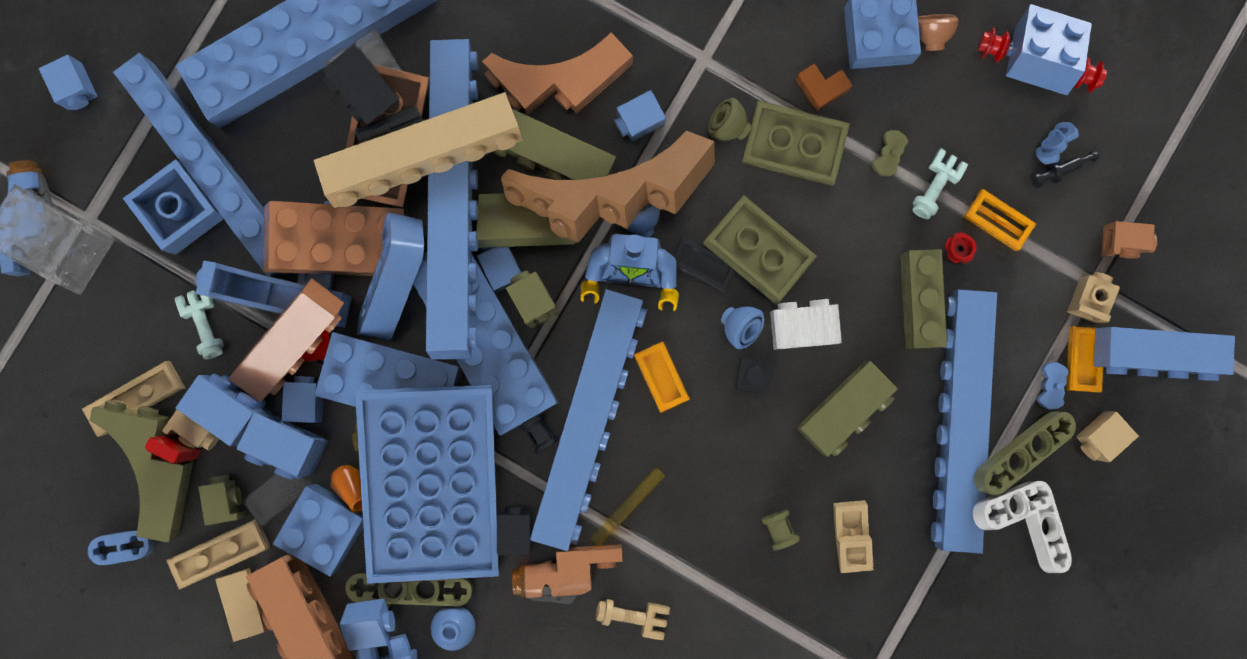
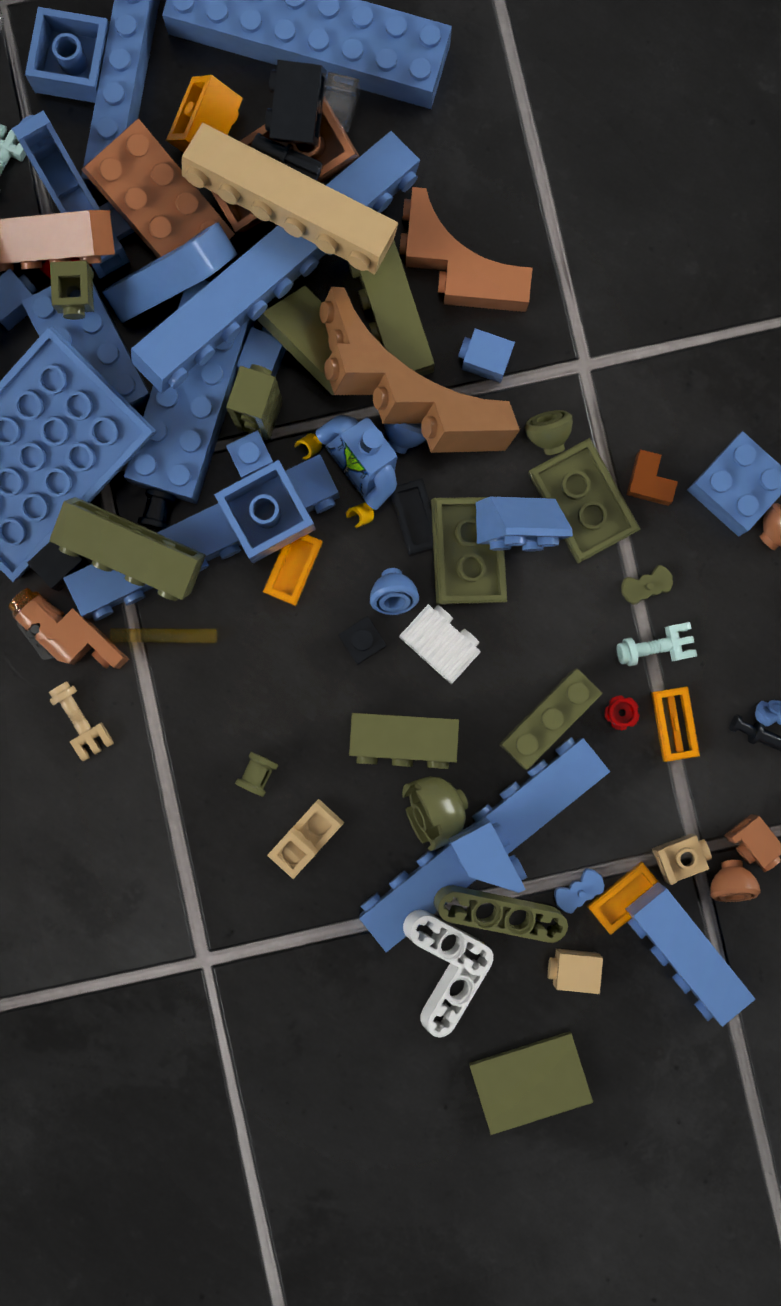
camera: 50 degrees right, 0 degrees up
none -> olive brick [49,497,206,601]
none -> olive brick [50,260,94,320]
none -> light orange brick [166,75,243,153]
none -> medium blue brick [214,460,316,563]
none -> medium blue brick [226,430,273,479]
none -> olive cylinder [402,776,468,851]
none -> medium blue slope [449,818,527,893]
none -> olive tile [469,1031,593,1135]
none -> medium blue slope [476,496,573,551]
none -> nougat brick [710,860,761,902]

